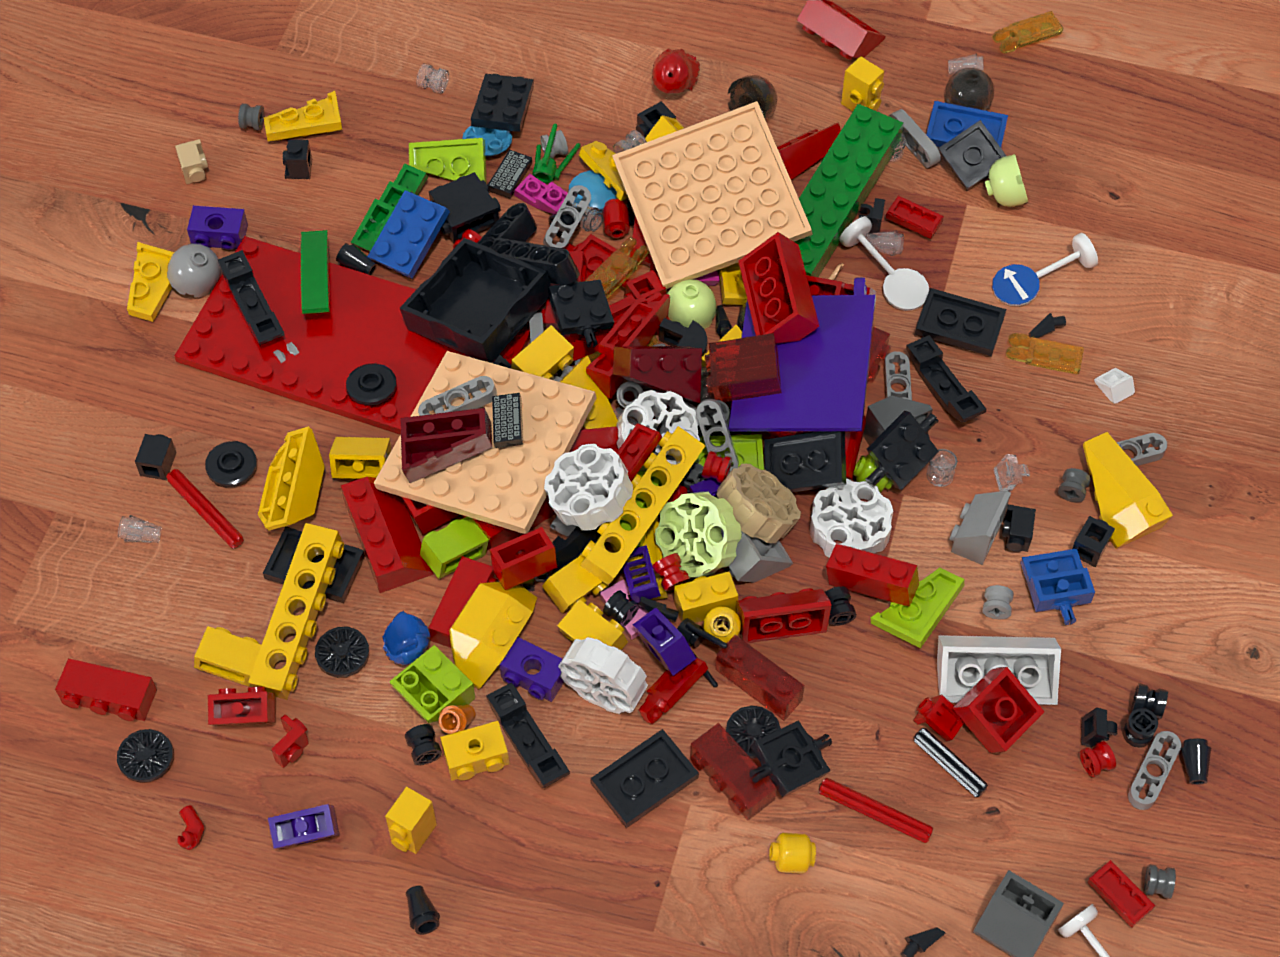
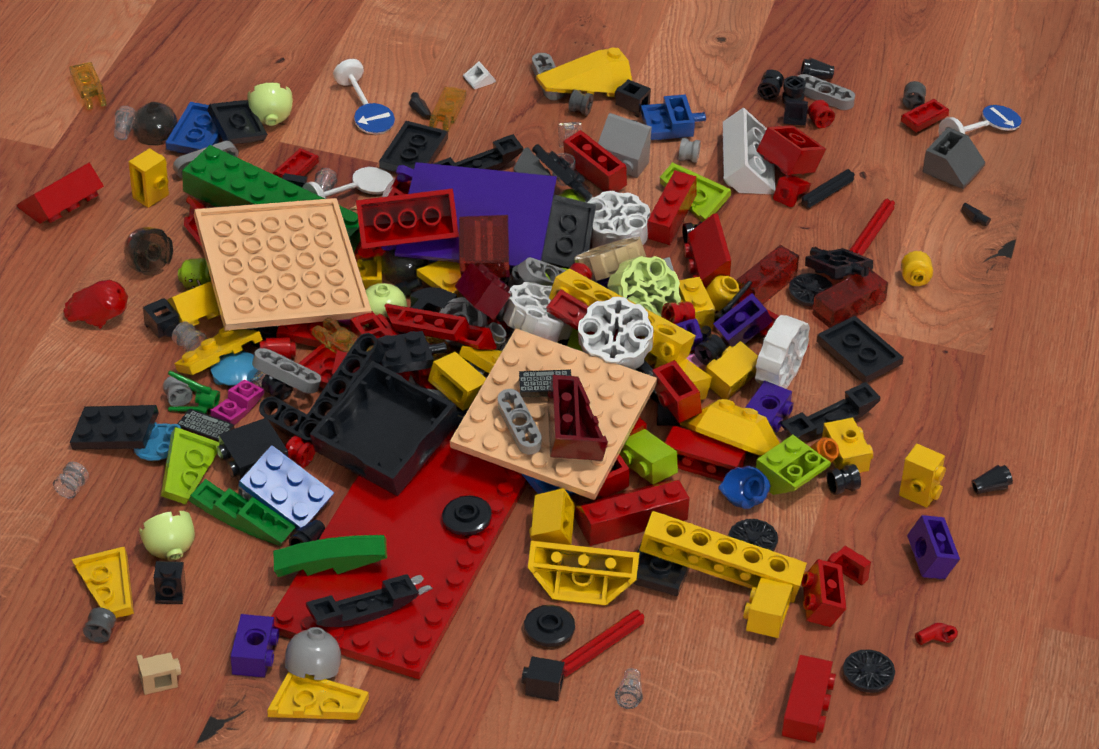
camera: 90 degrees left, 15 degrees down
none -> yellowish green cylinder [139,511,195,561]
none -> red brick [563,130,627,192]

